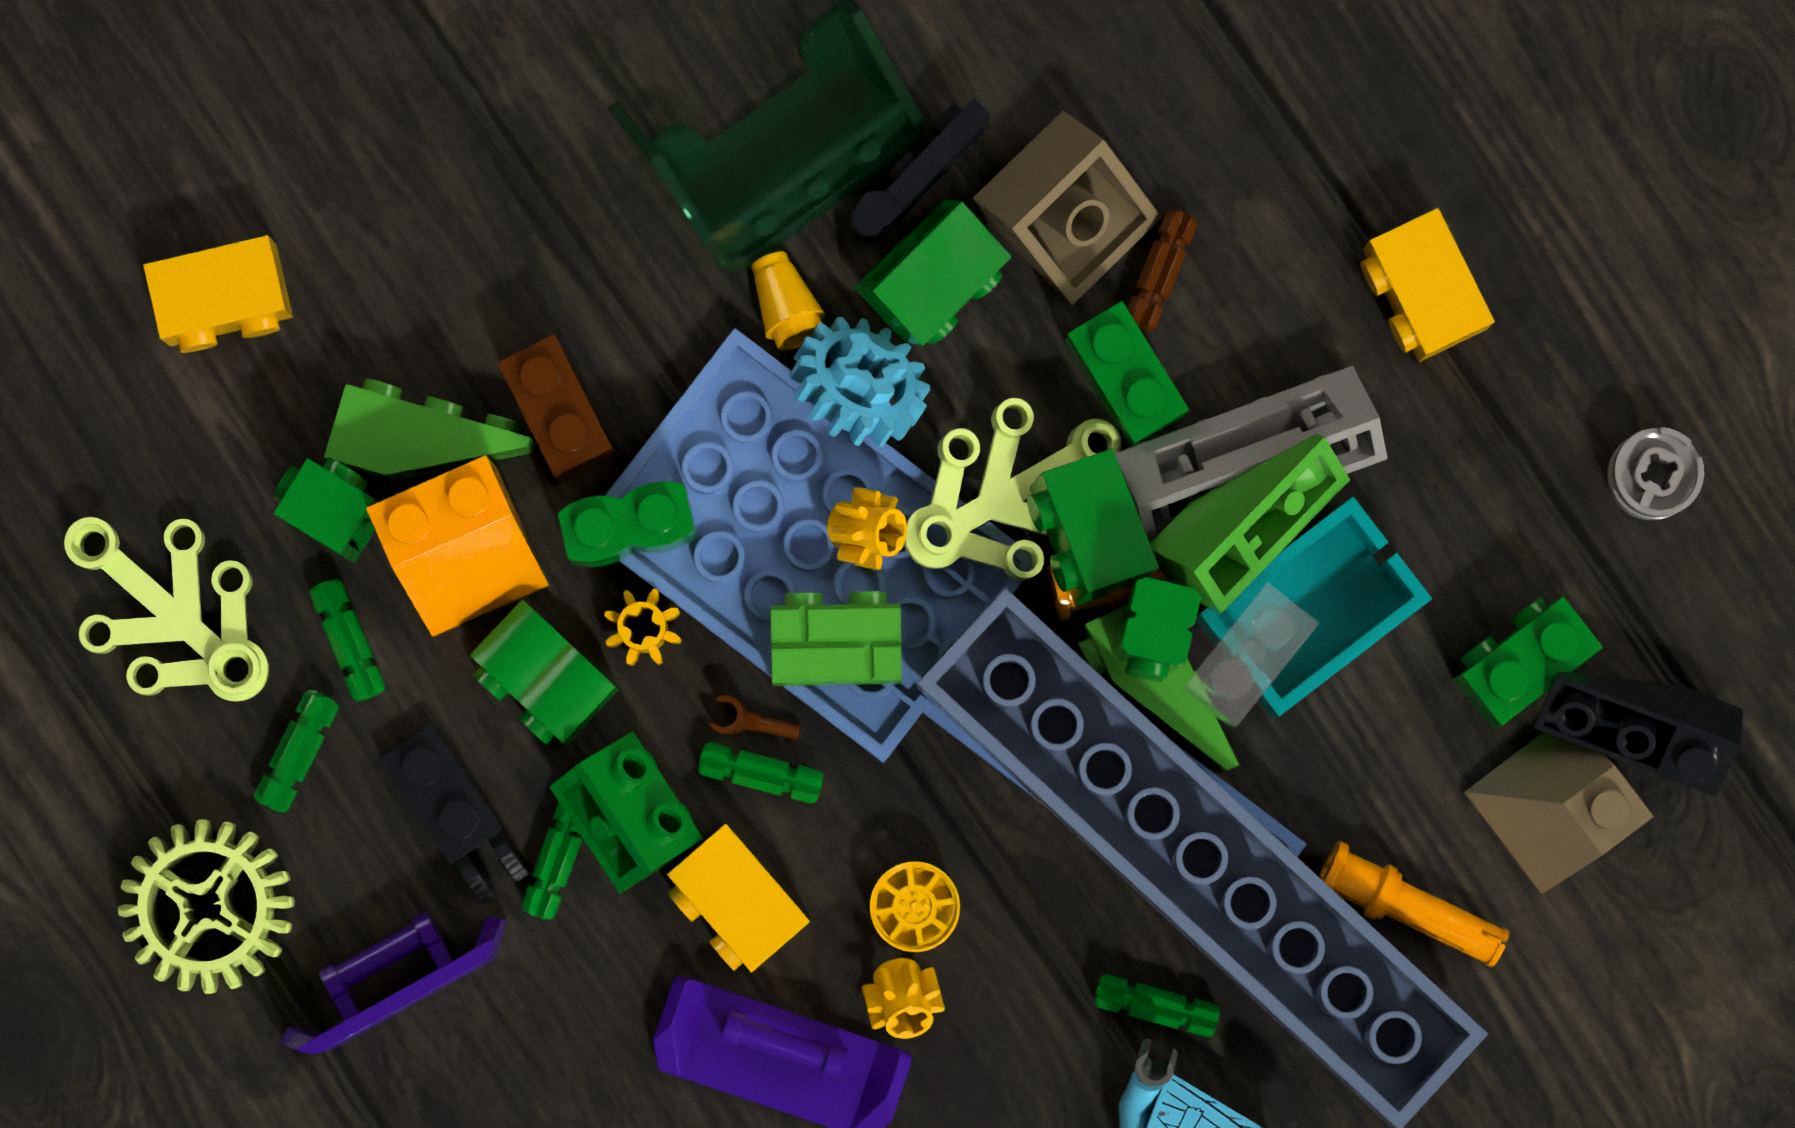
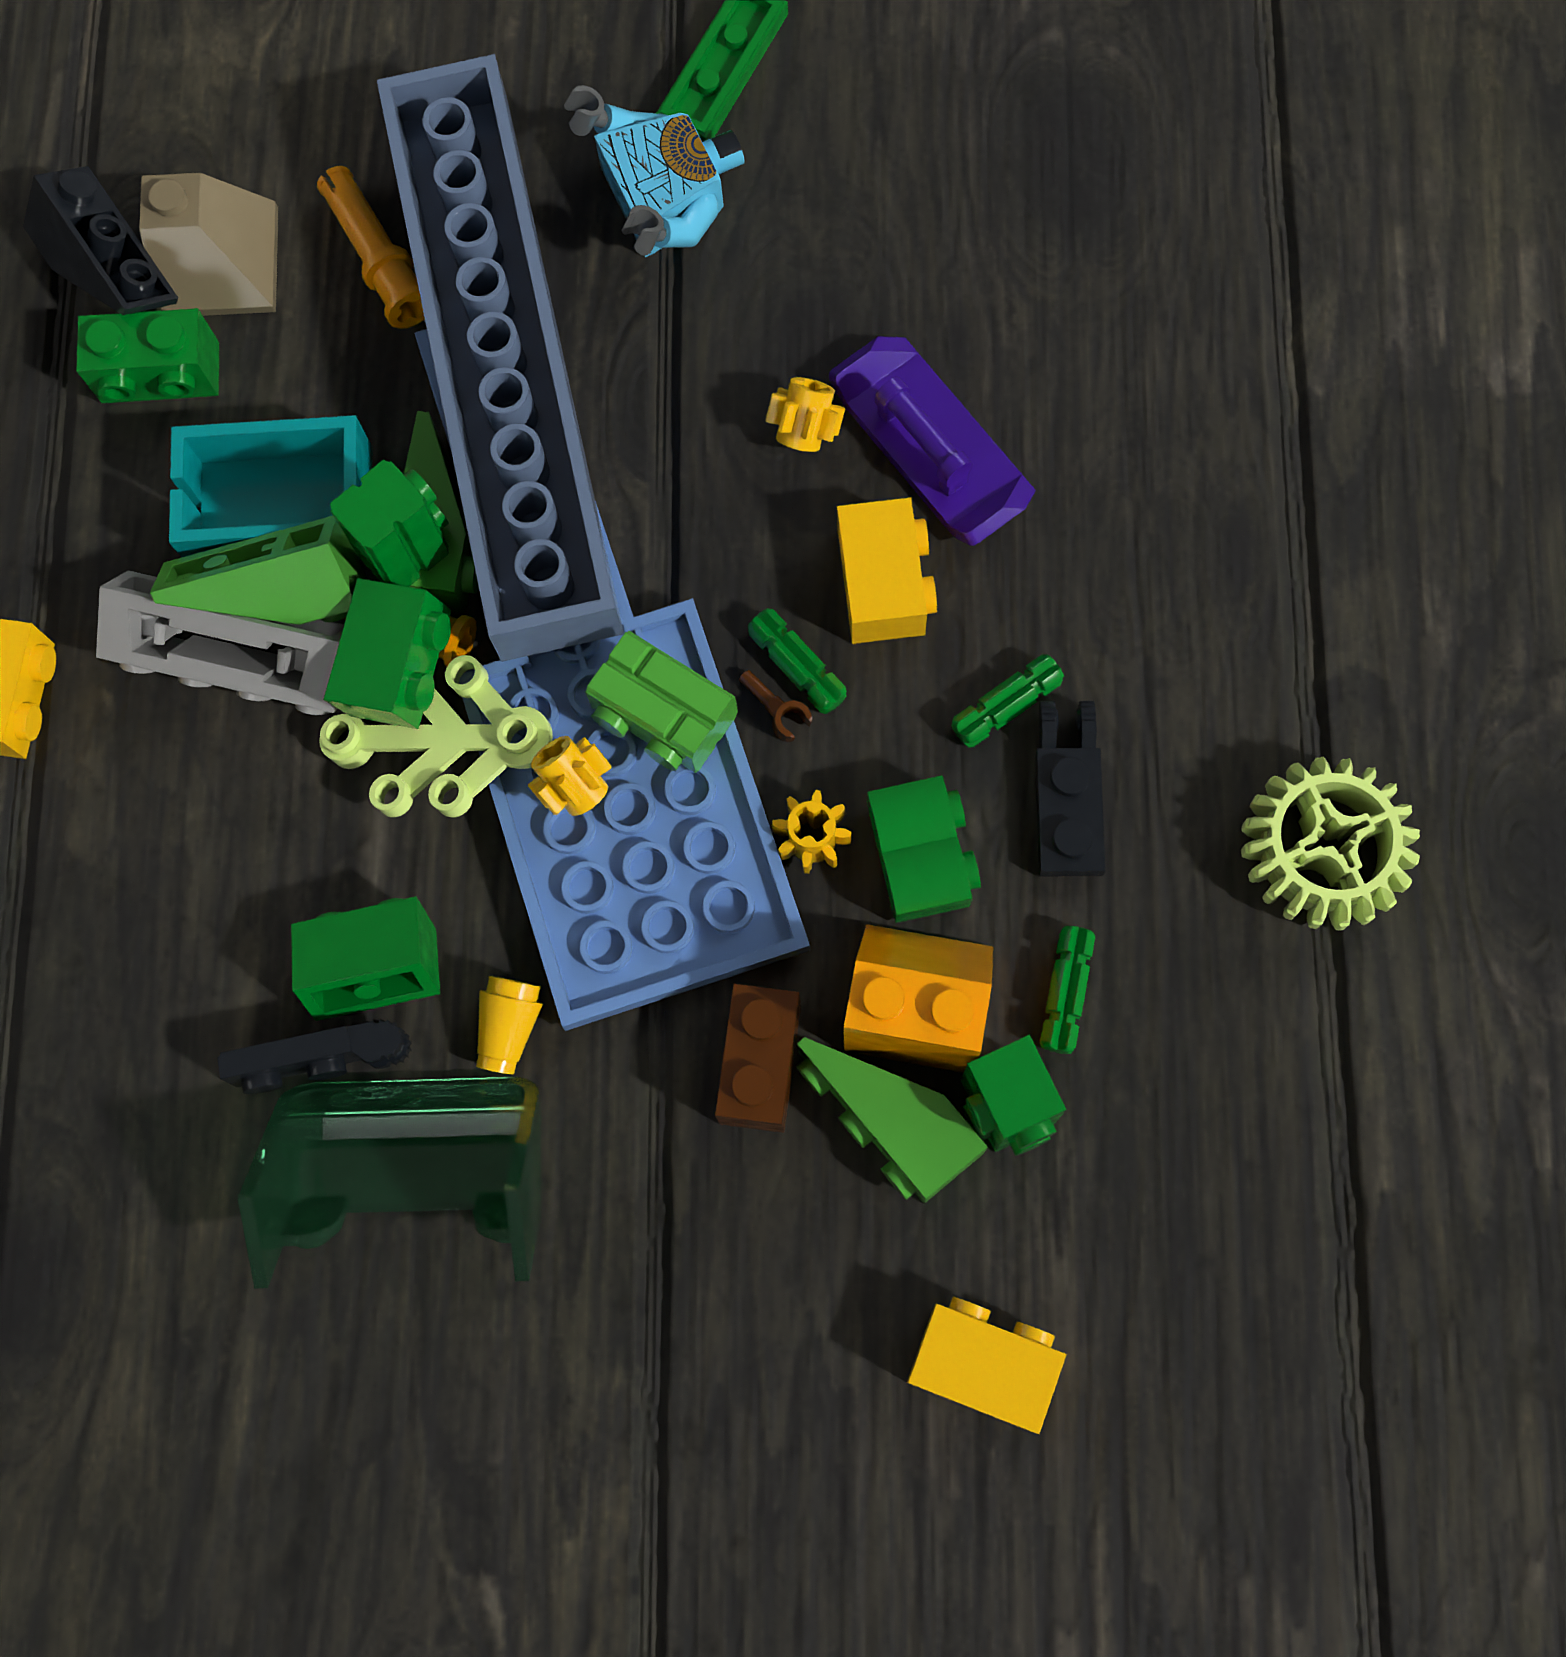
camera: 135 degrees left, 10 degrees down
yellowish green plant [64,517,269,702] -> none
green axle [254,690,339,813] -> none
dark purple piece [279,911,507,1054] -> none
green brick [549,731,704,894] -> none
green brick [558,481,697,567] -> none
medium azure gear [790,317,930,447] -> none
yellow wheel [870,862,960,952] -> none
dark tan slope [972,111,1162,305] -> none
green brick [1064,301,1189,448] -> none
green axle [1094,974,1220,1037] -> none
reddish brown axle [1127,209,1198,332] -> none
clear brick [1181,582,1319,729] -> none

